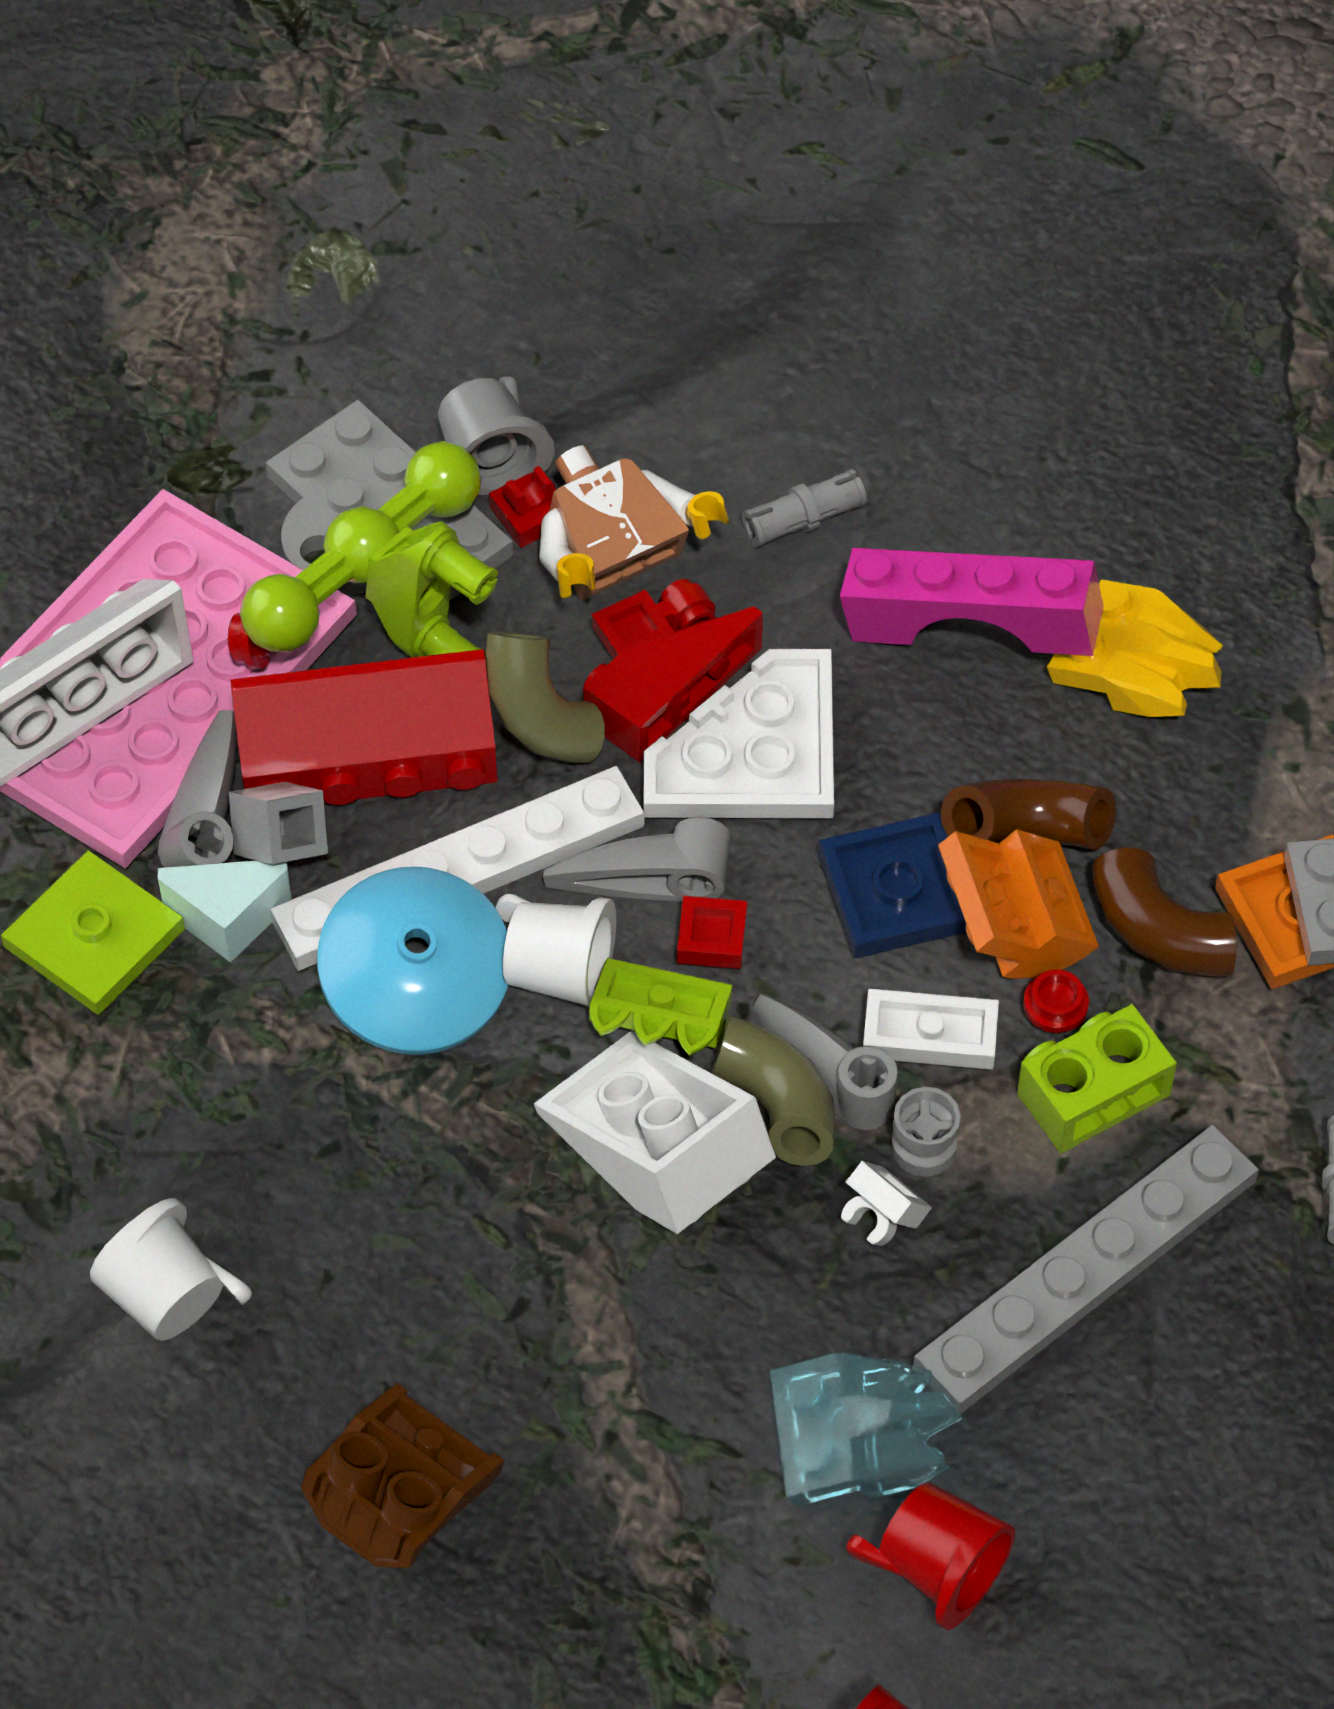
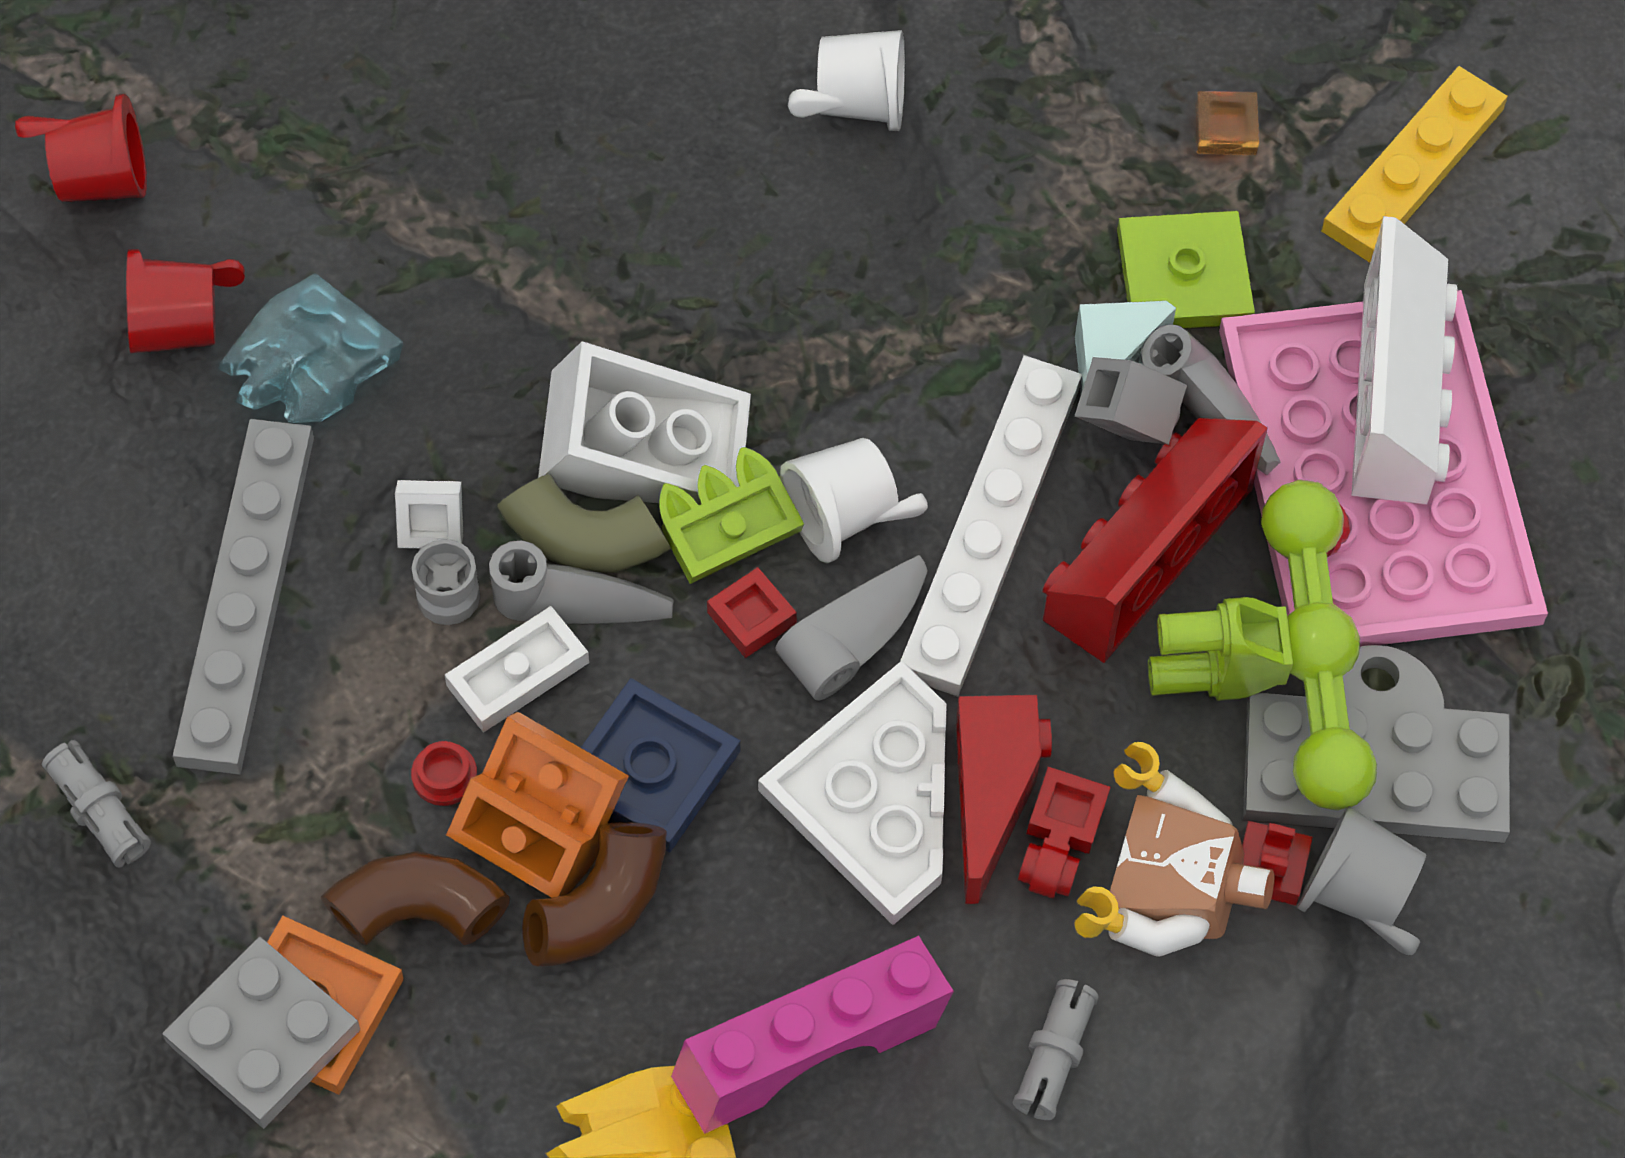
camera: 135 degrees right, 5 degrees up
reddish brown slope [301,1383,505,1568] -> none
medium azure dish [317,867,508,1055] -> none
olive cylinder [486,632,605,763] -> none
lime brick [1017,1004,1177,1154] -> none

